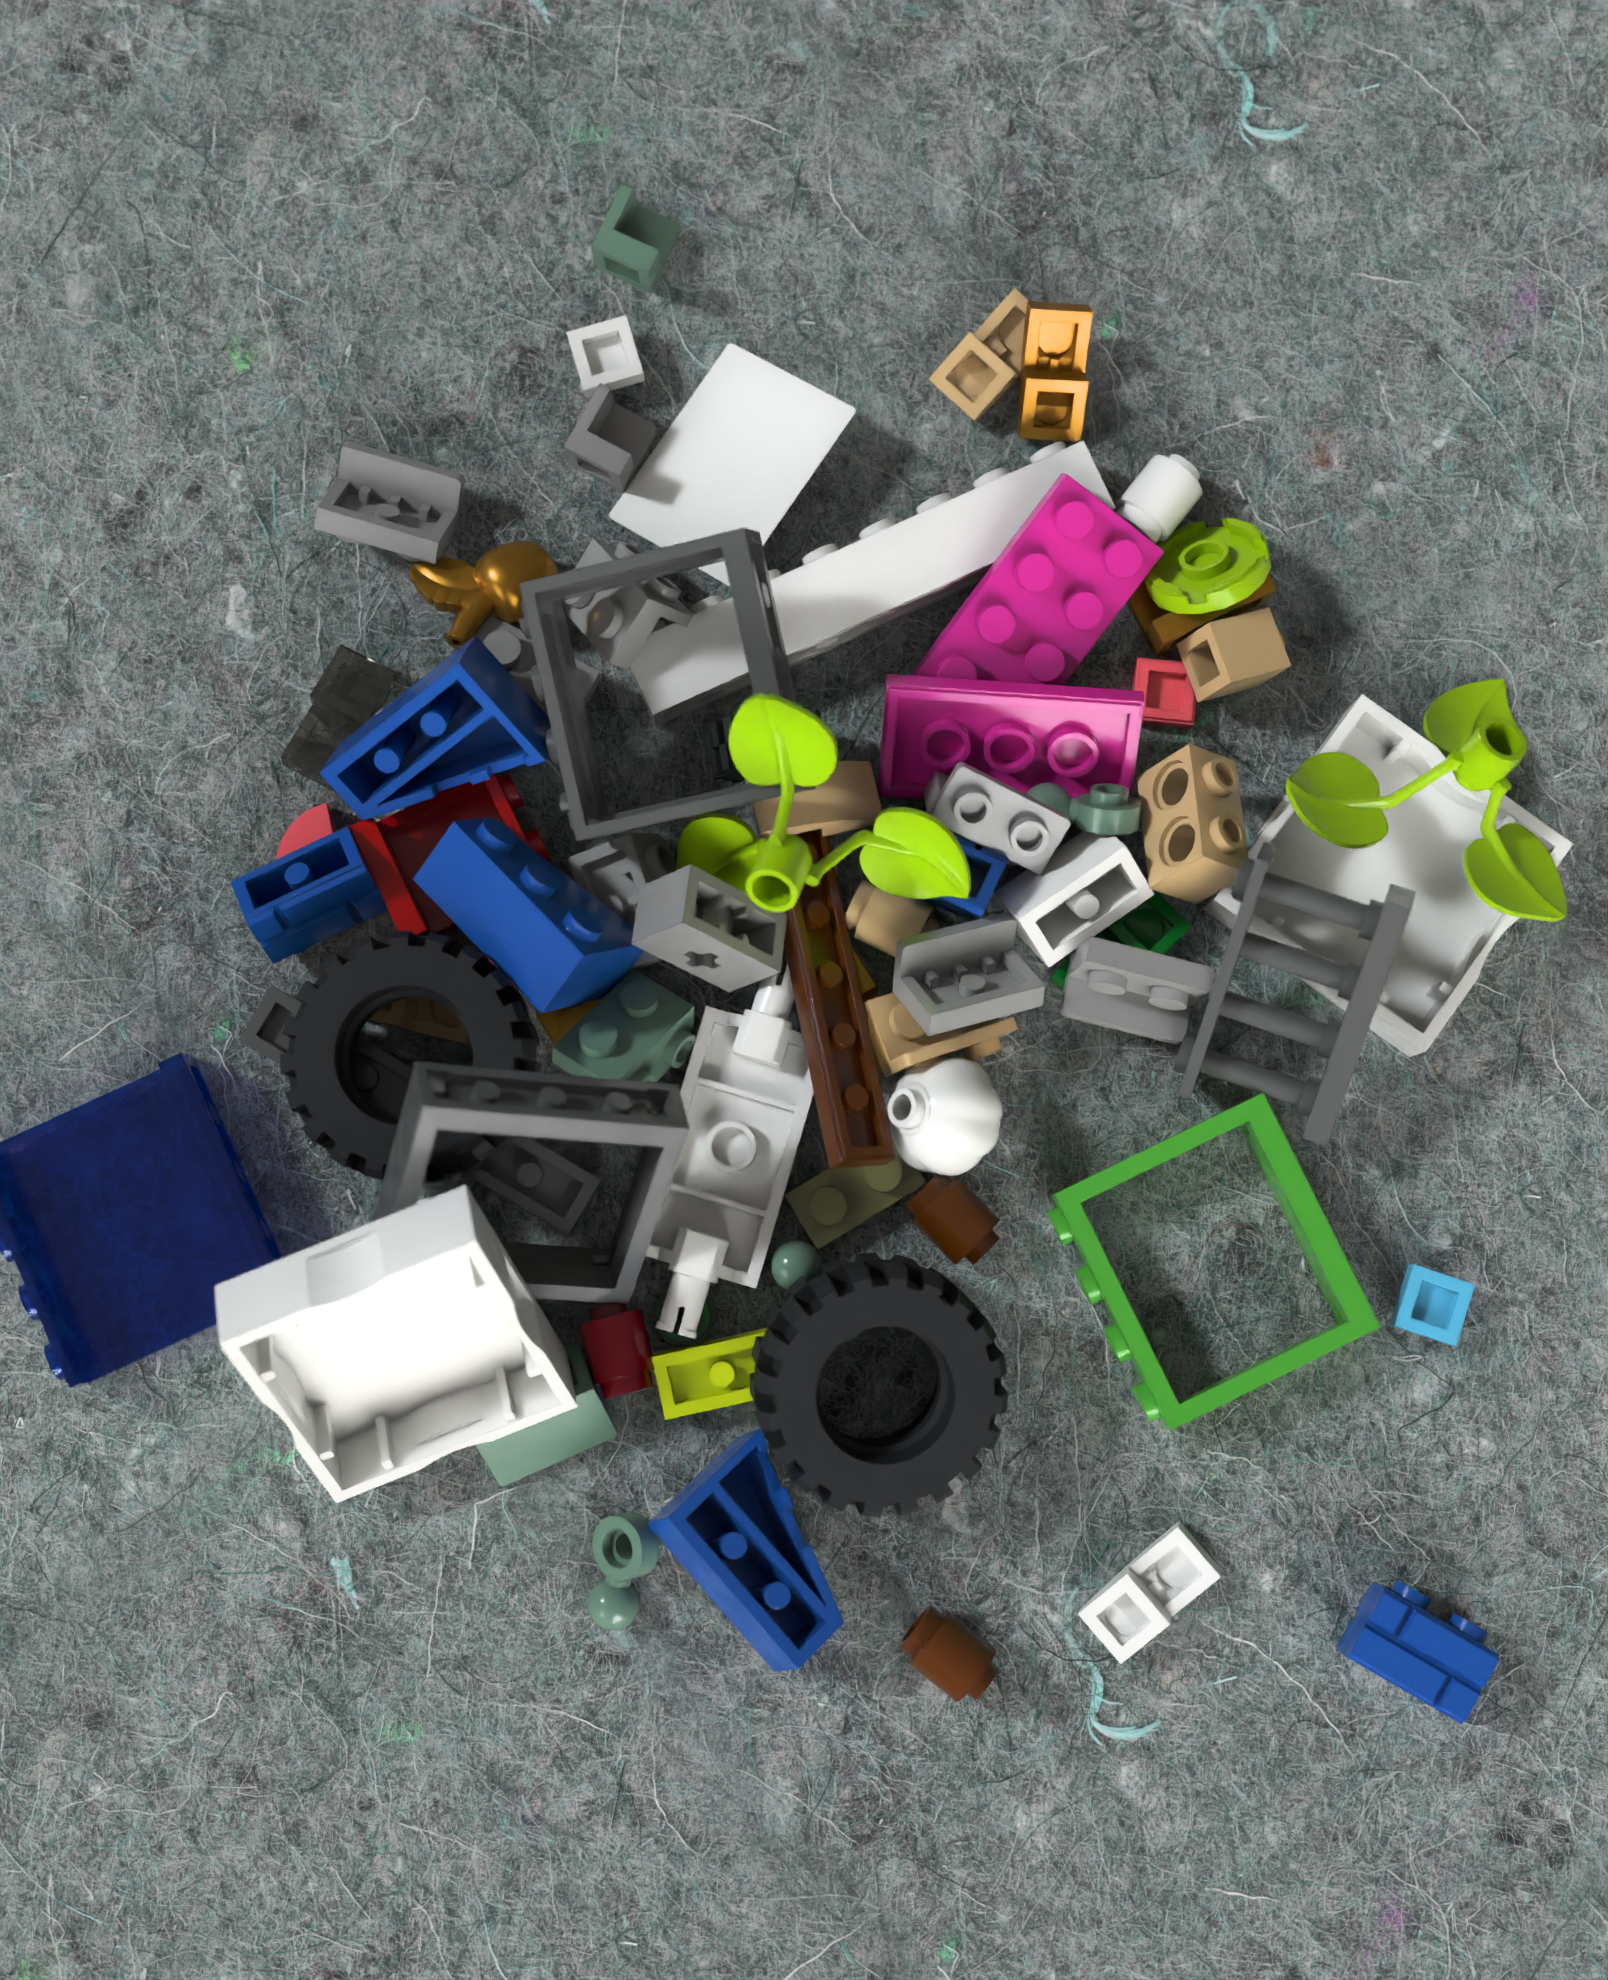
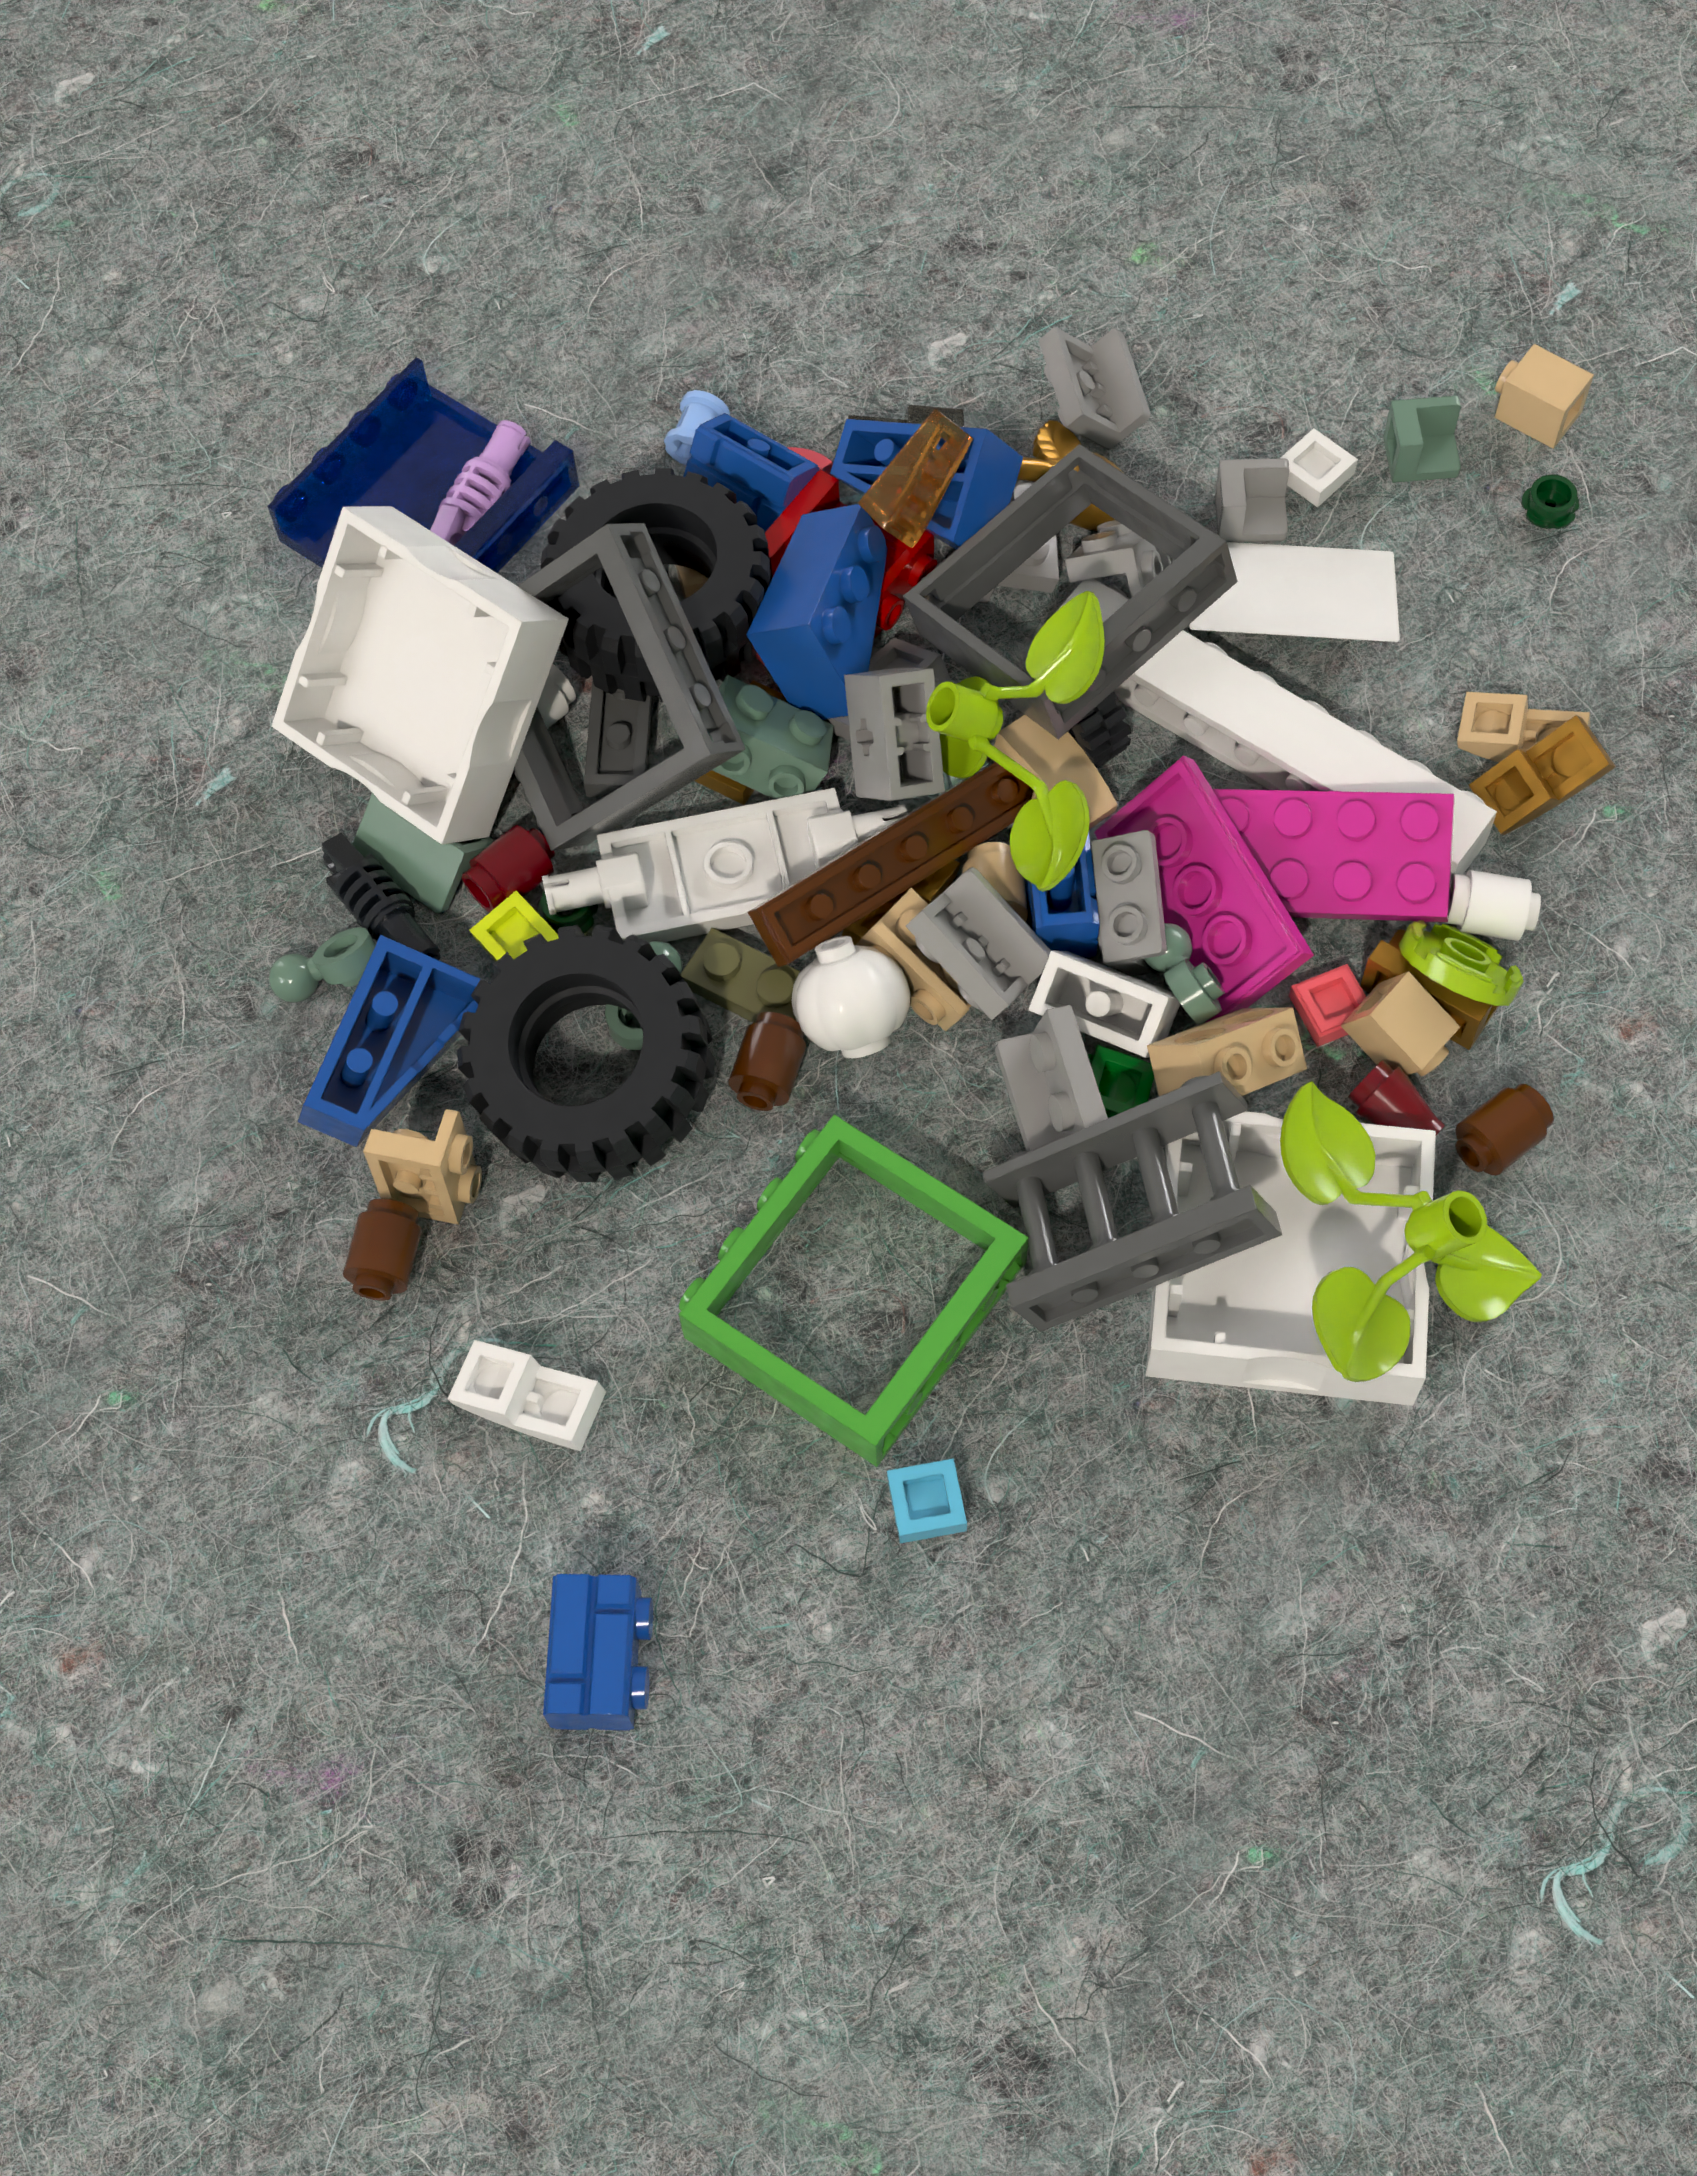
camera: 65 degrees right, 20 degrees down
none -> black hinge [321,833,441,960]
none -> tan bracket [363,1109,482,1225]
none -> lavender hinge [430,420,531,554]
none -> light blue bush [664,390,730,465]
none -> clear orange slope [858,408,973,548]
none -> dark red cone [1348,1060,1446,1135]
none -> reddish brown brick [1455,1084,1554,1176]
none -> tan brick [1494,344,1594,449]
none -> dark green plate [1521,475,1580,529]

